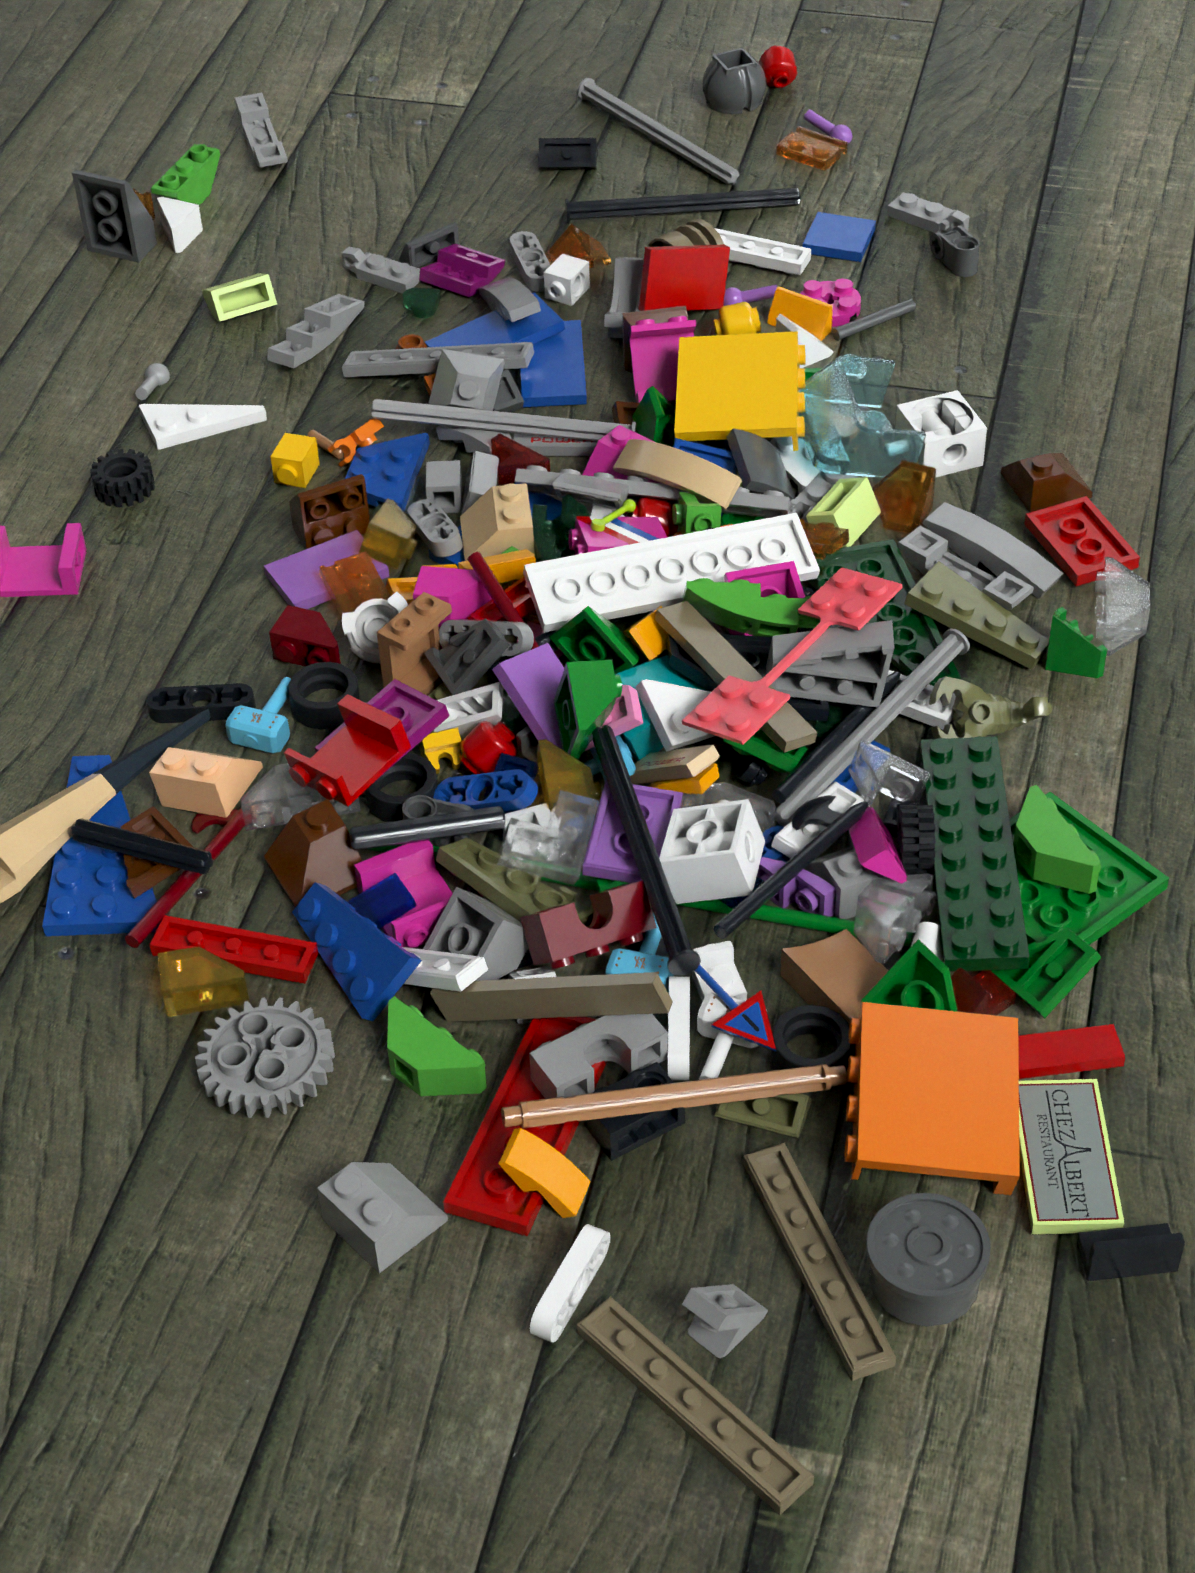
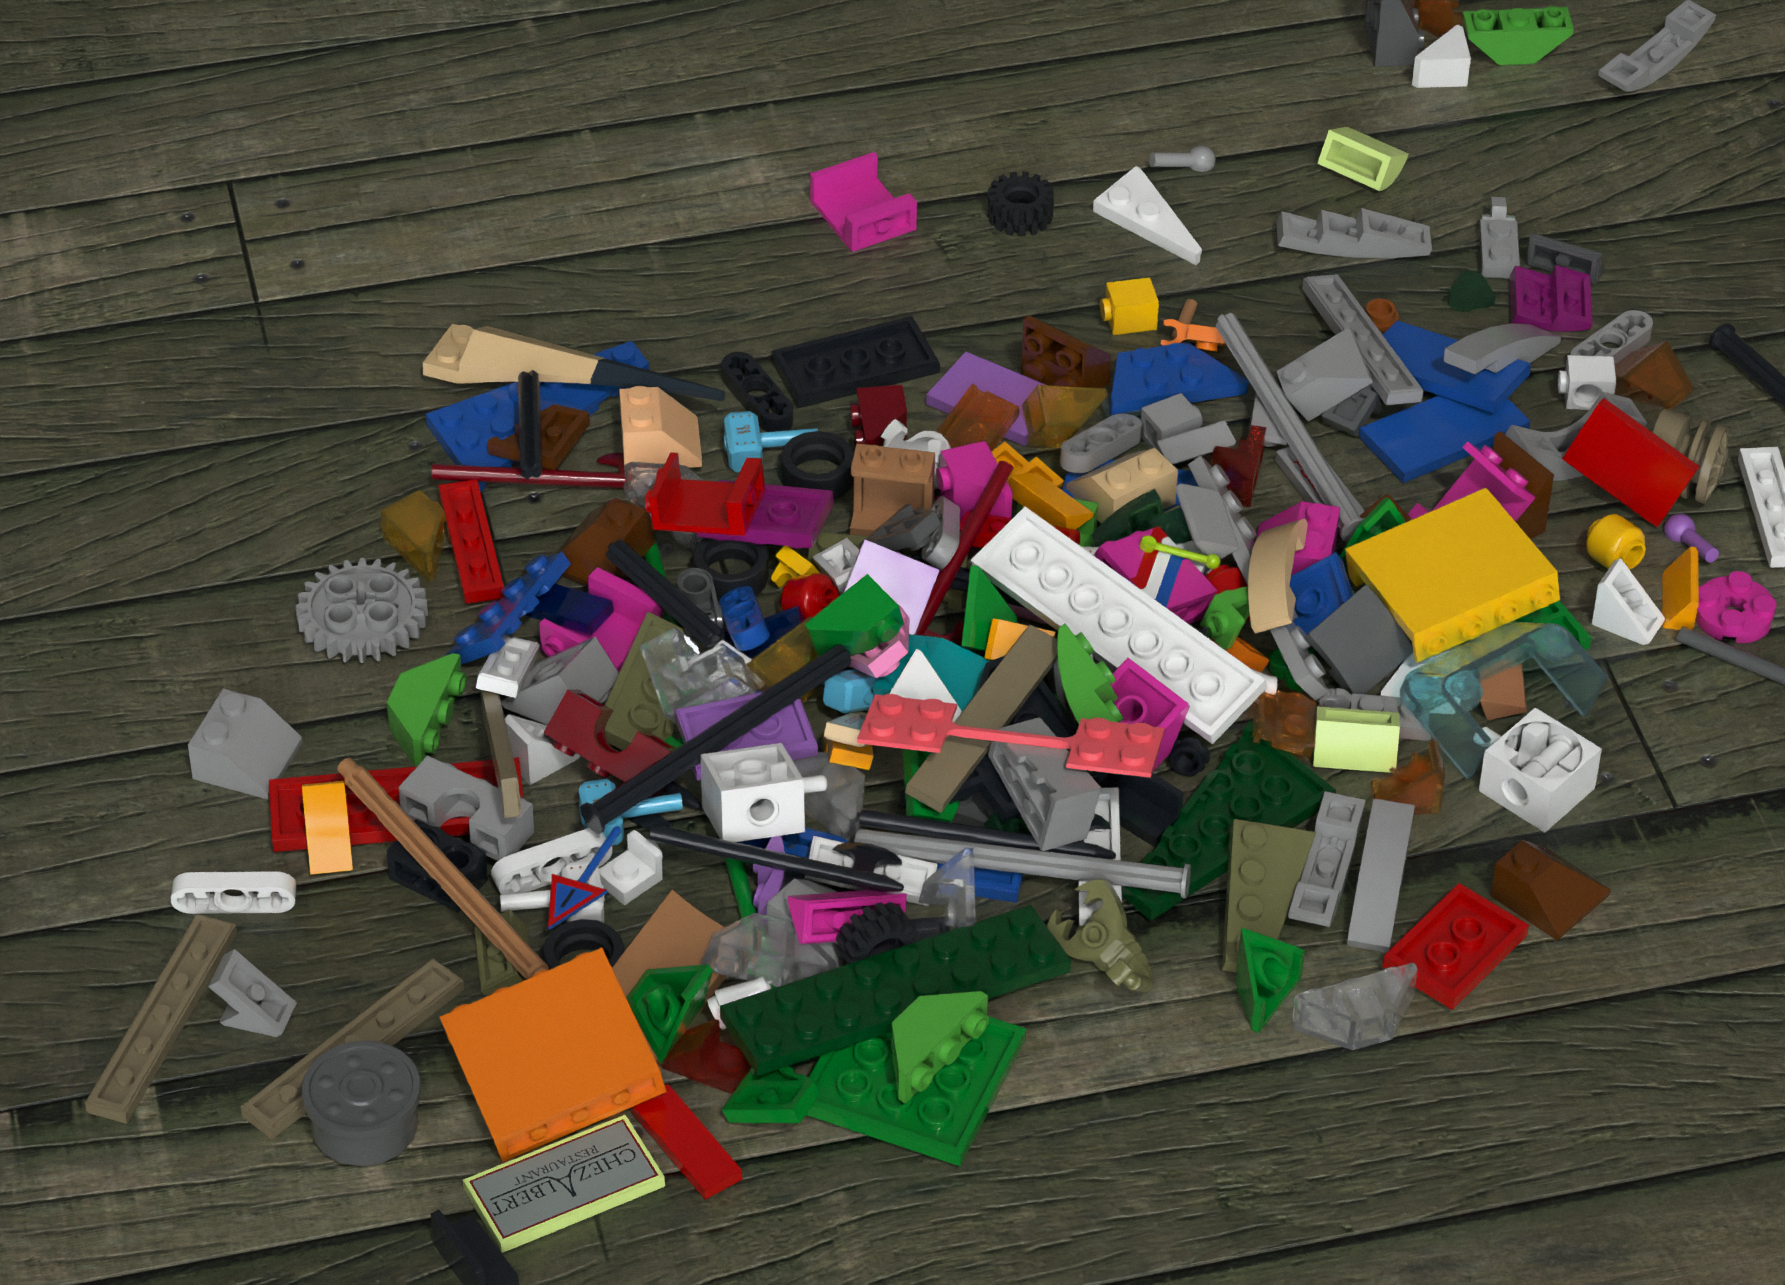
camera: 60 degrees right, 0 degrees up
none -> black tile [771,316,940,409]

